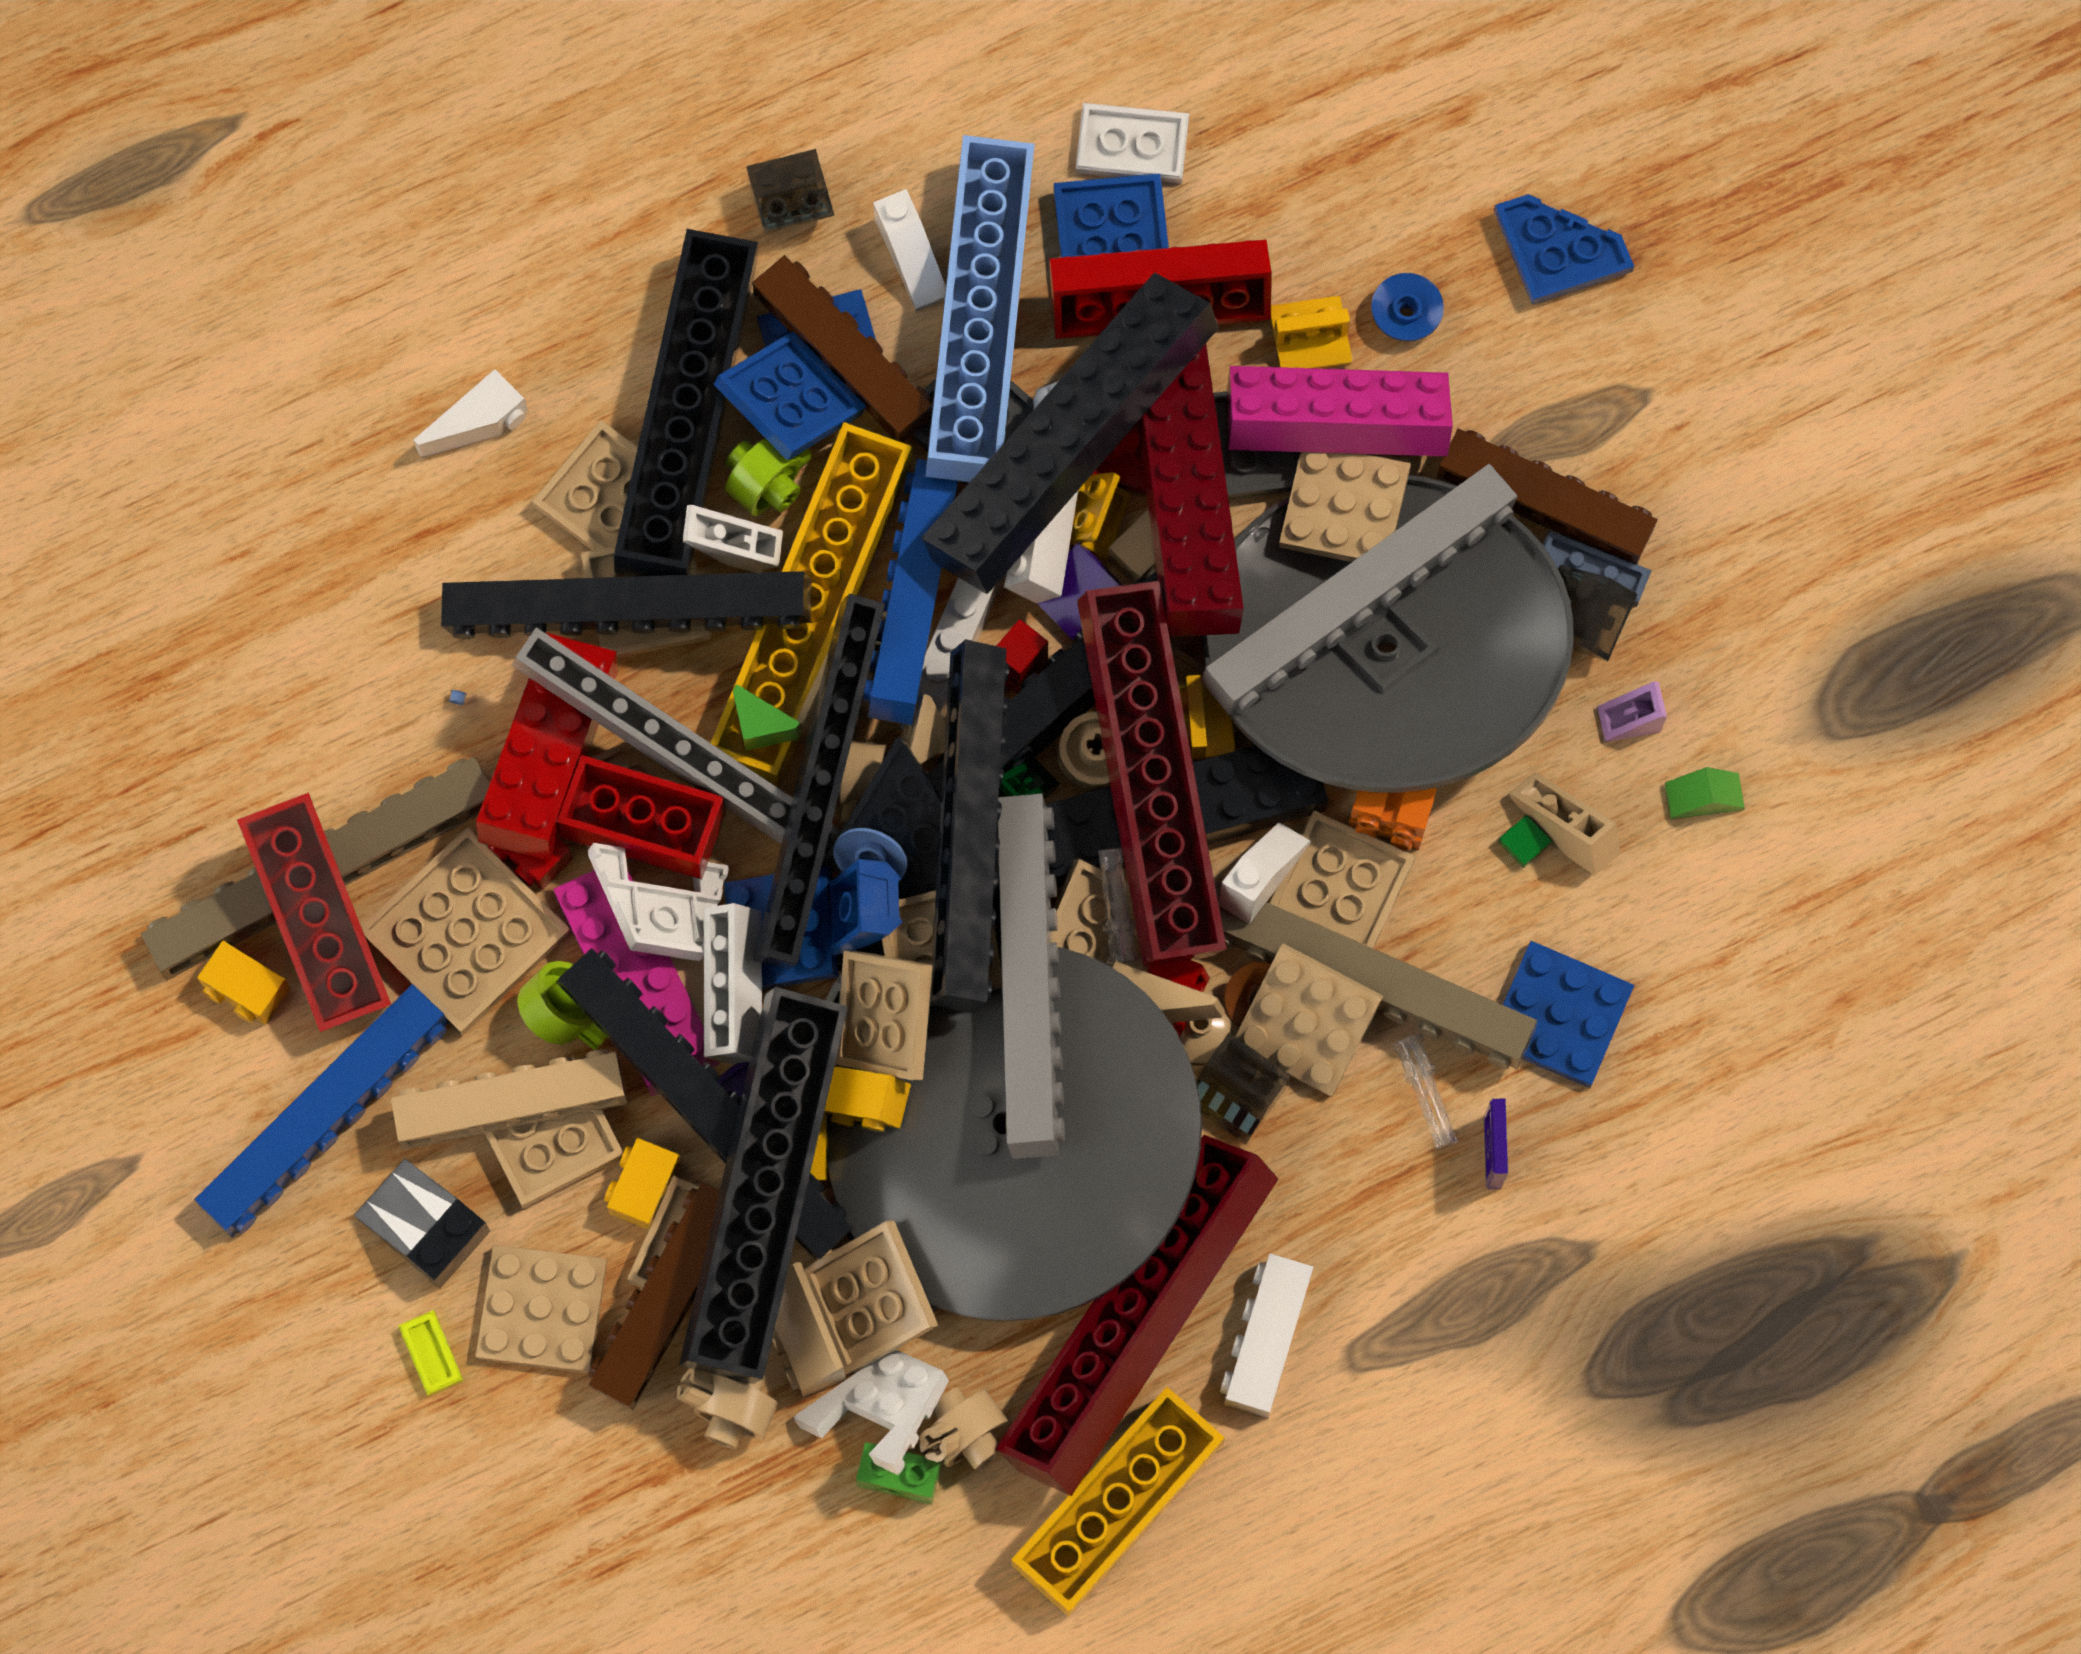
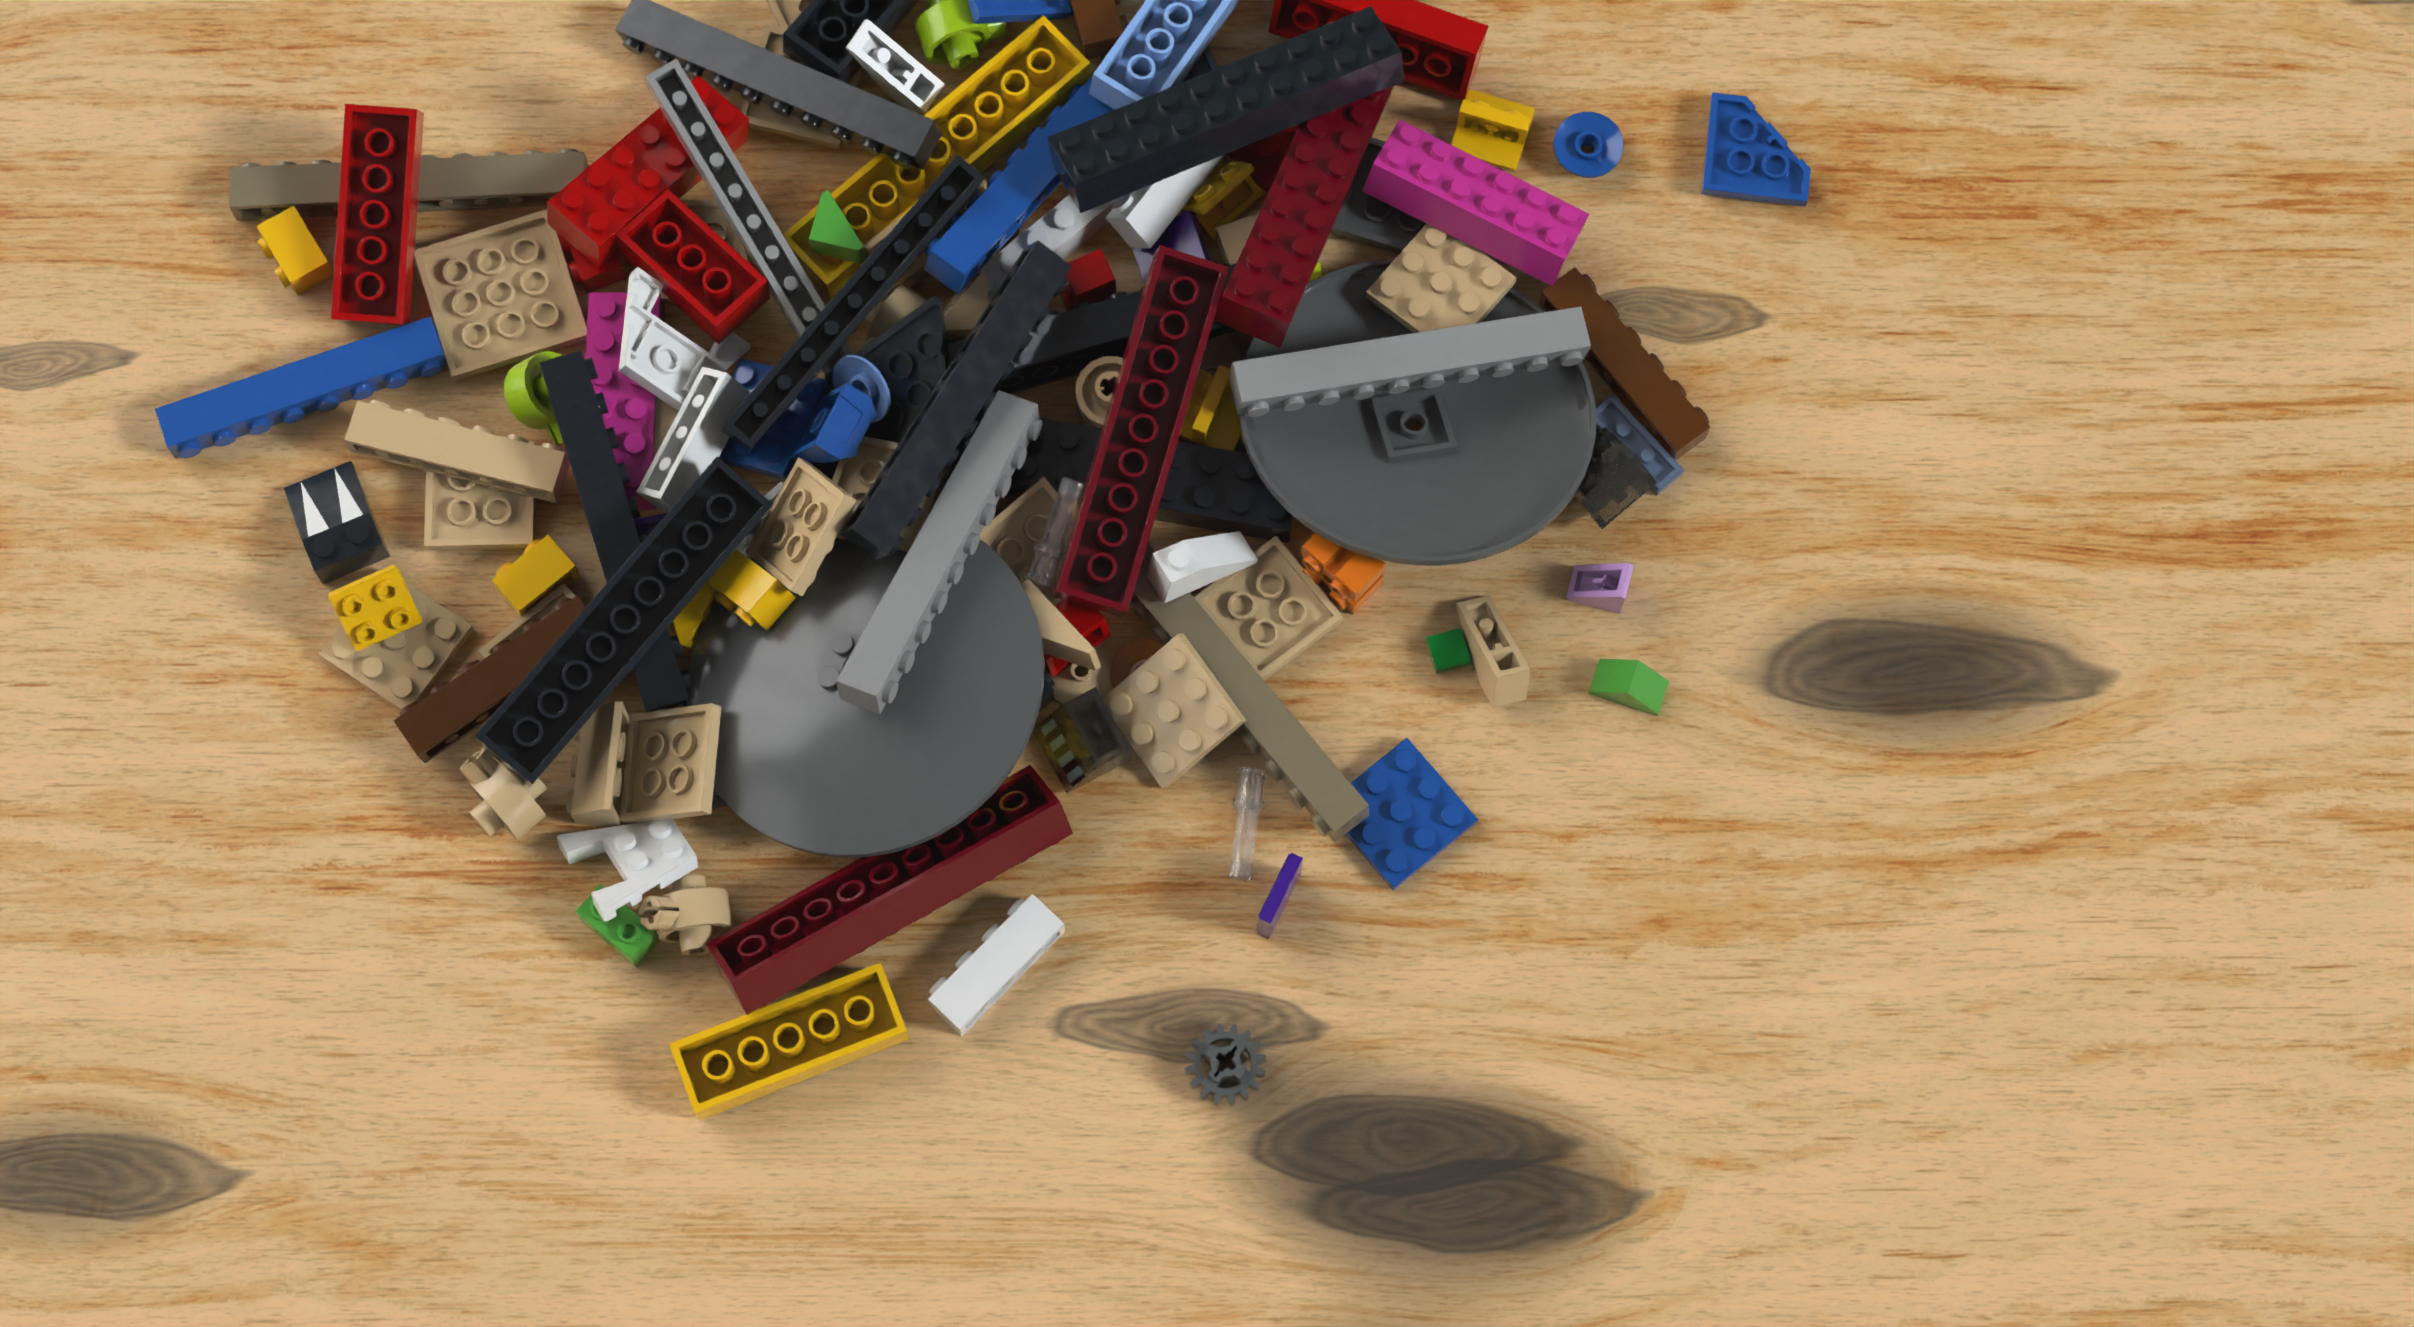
camera: 25 degrees right, 0 degrees up
neon yellow tile [398,1310,464,1397] -> none
medium blue piece [448,690,467,705] -> none
dark green slope [998,758,1060,799] -> none
none -> yellow bracket [328,565,422,651]
none -> dark grey gear [1185,1024,1266,1106]

